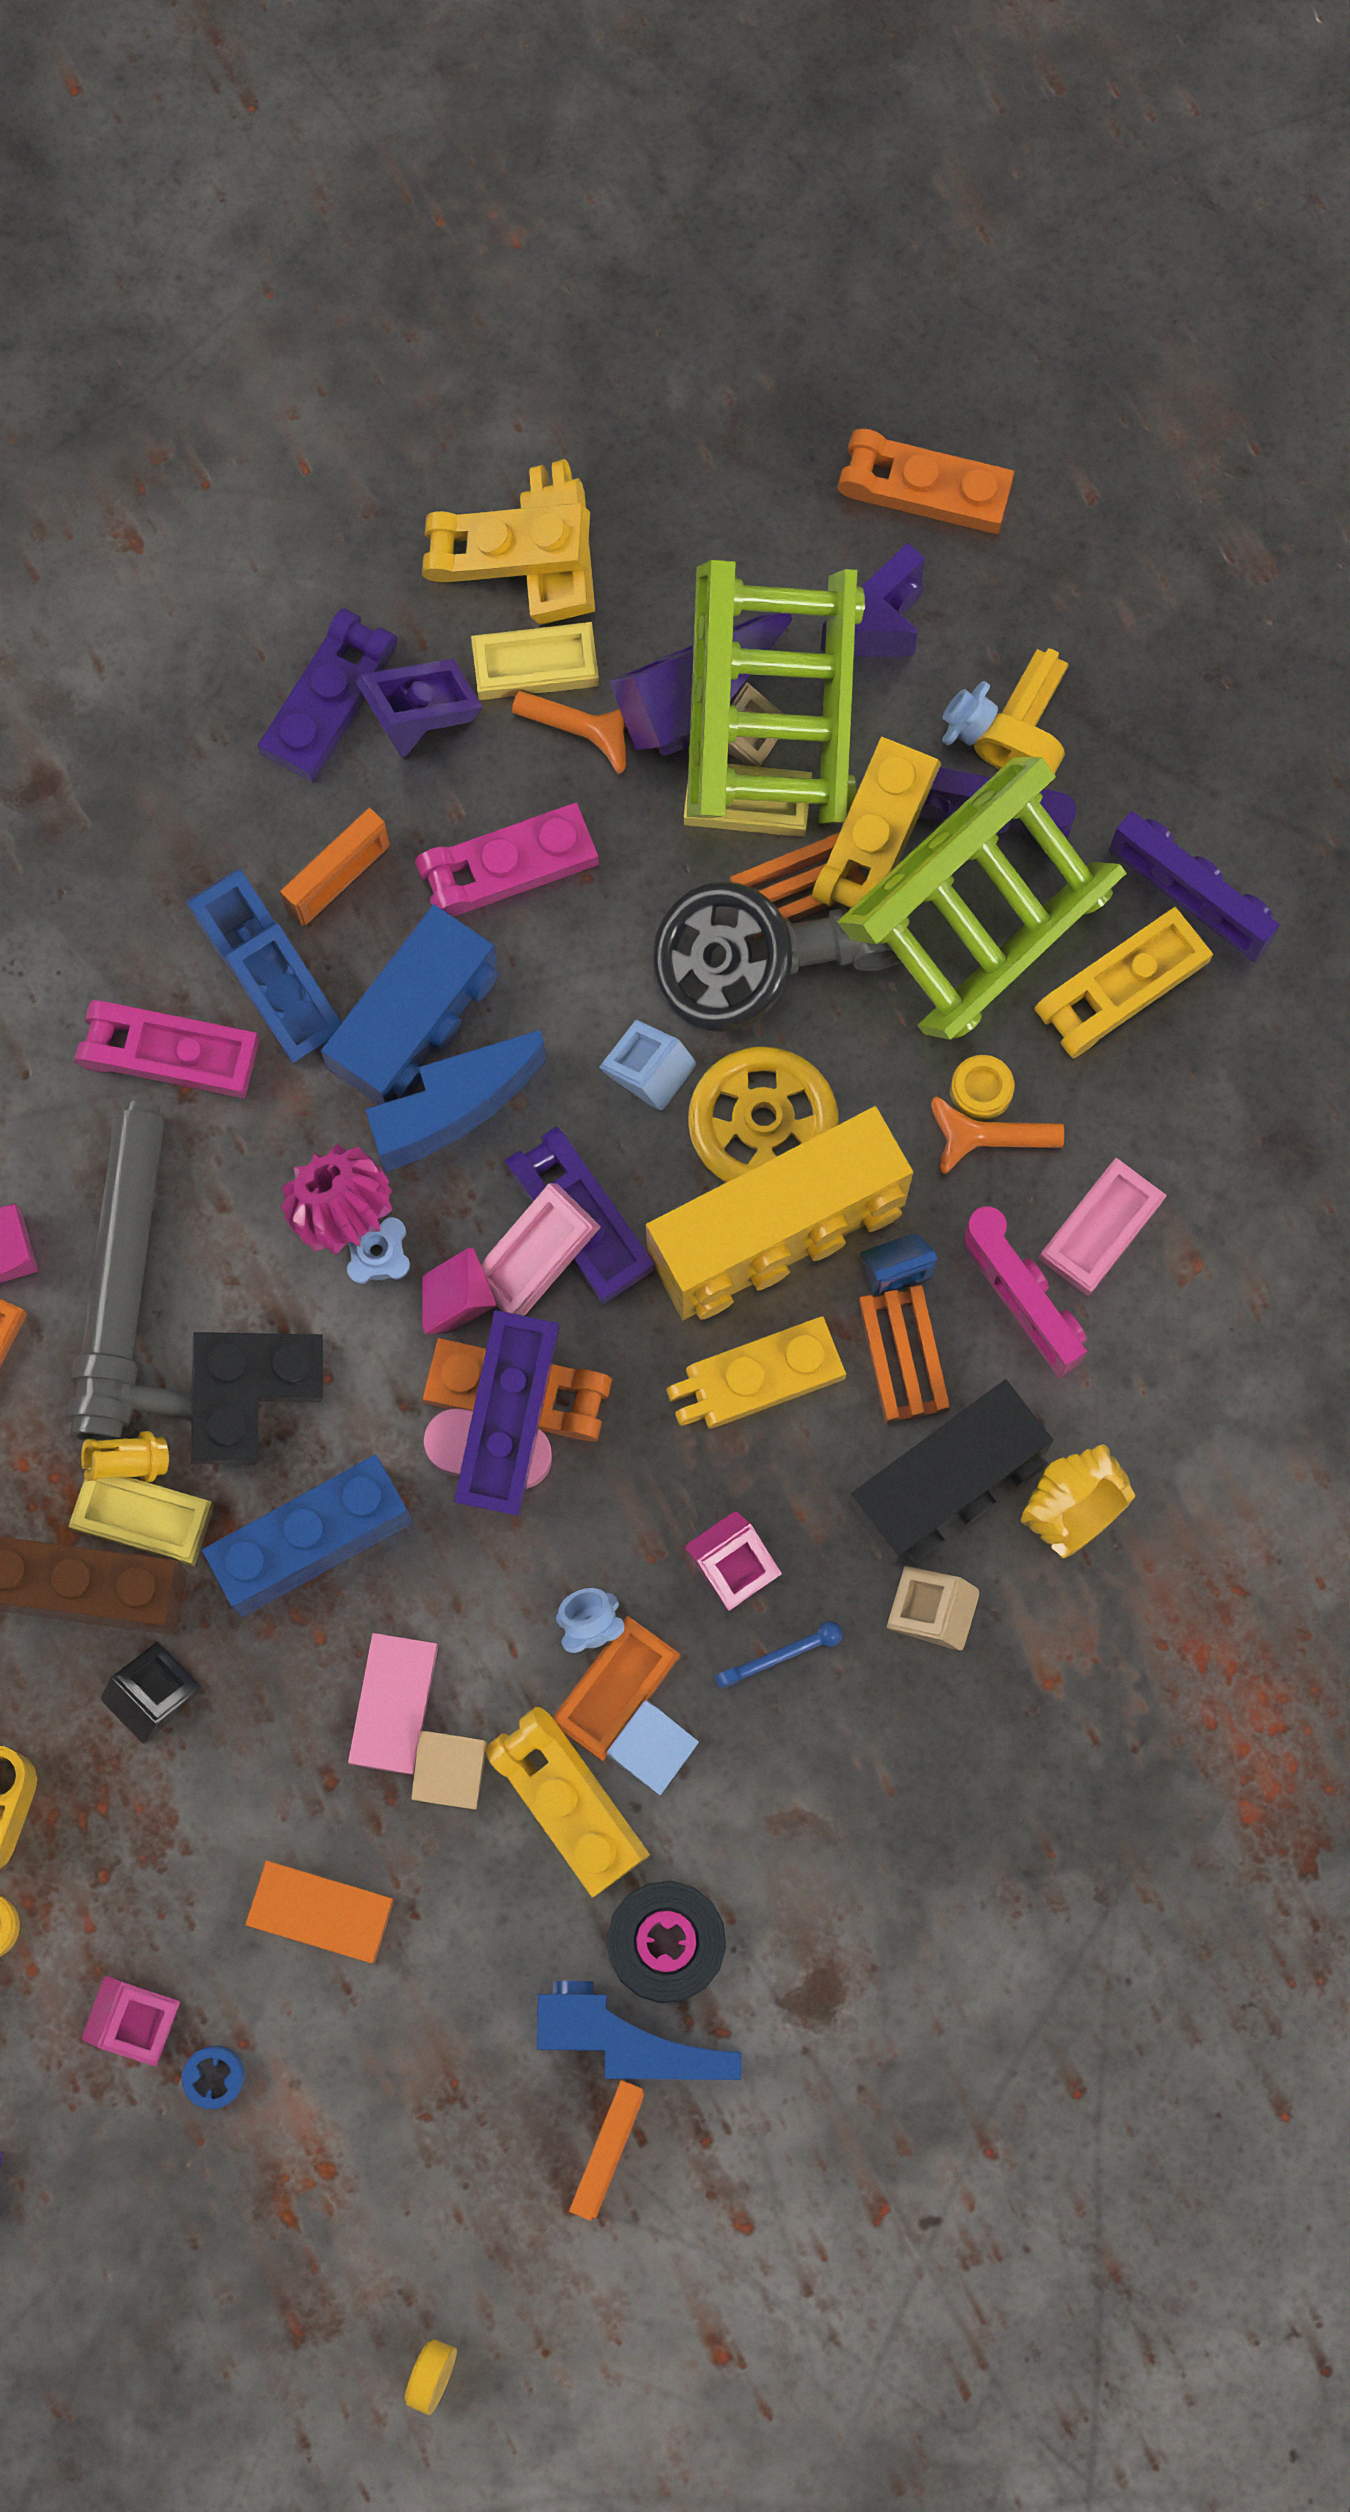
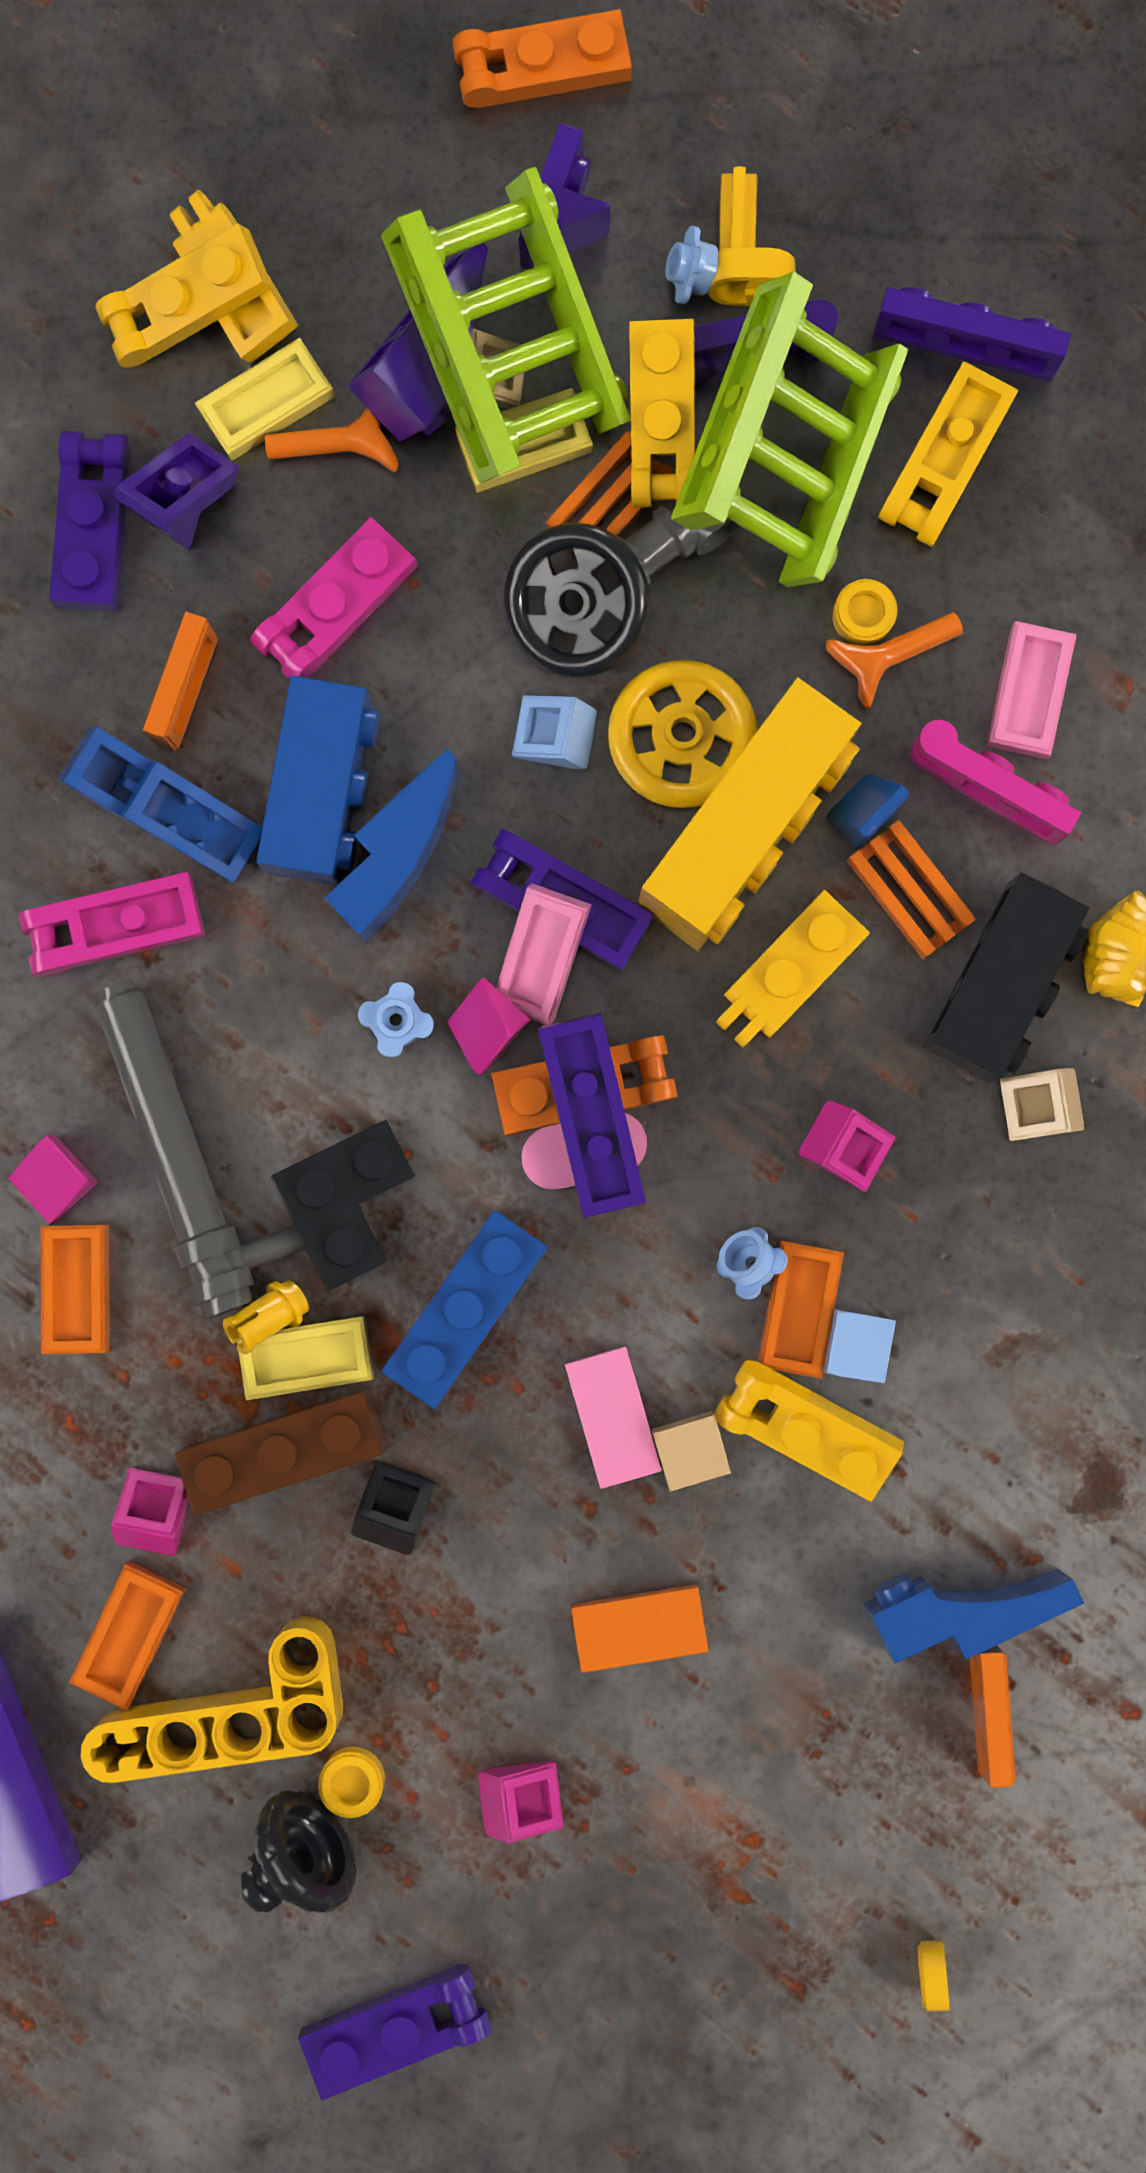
camera: 25 degrees left, 10 degrees up
blue bush [182,2046,245,2109] -> none
dark pink gear [281,1144,392,1255] -> none
black bush [606,1881,726,2003] -> none
blue hinge [714,1621,843,1689] -> none

